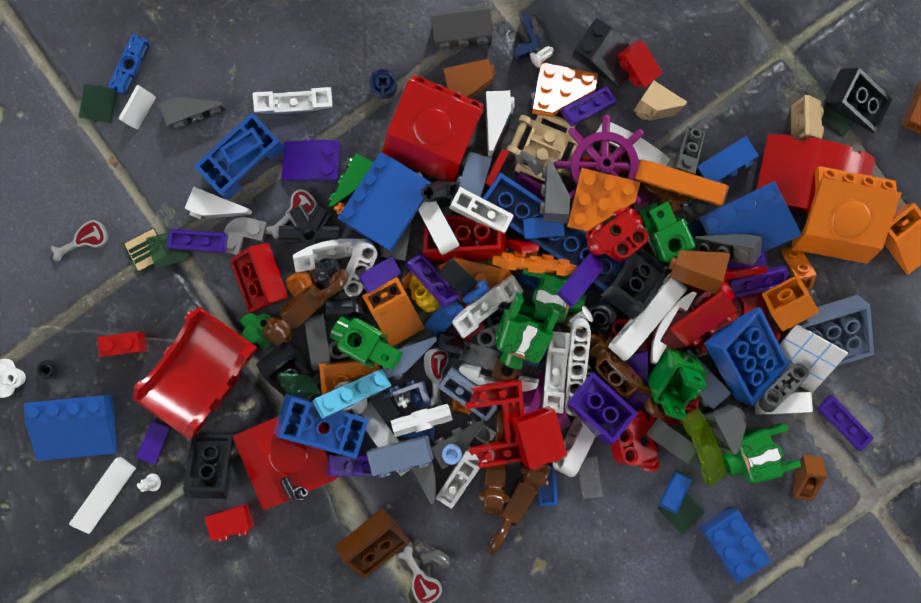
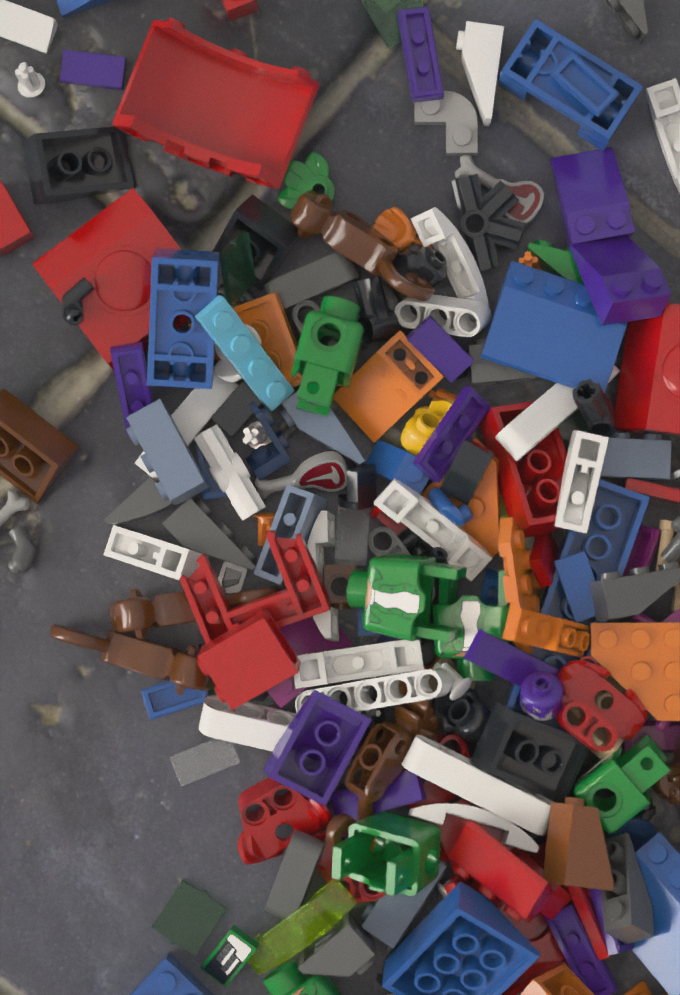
camera: 80 degrees right, 0 degrees up
red slope [229,243,288,314] -> none
light blue tile [442,444,462,465] -> none
blue tile [658,470,693,514] -> none
none -> slope [200,924,259,987]
none -> orange slope [502,606,590,658]
none -> dark purple head [520,671,563,721]
none -> dark purple slope [569,236,672,326]

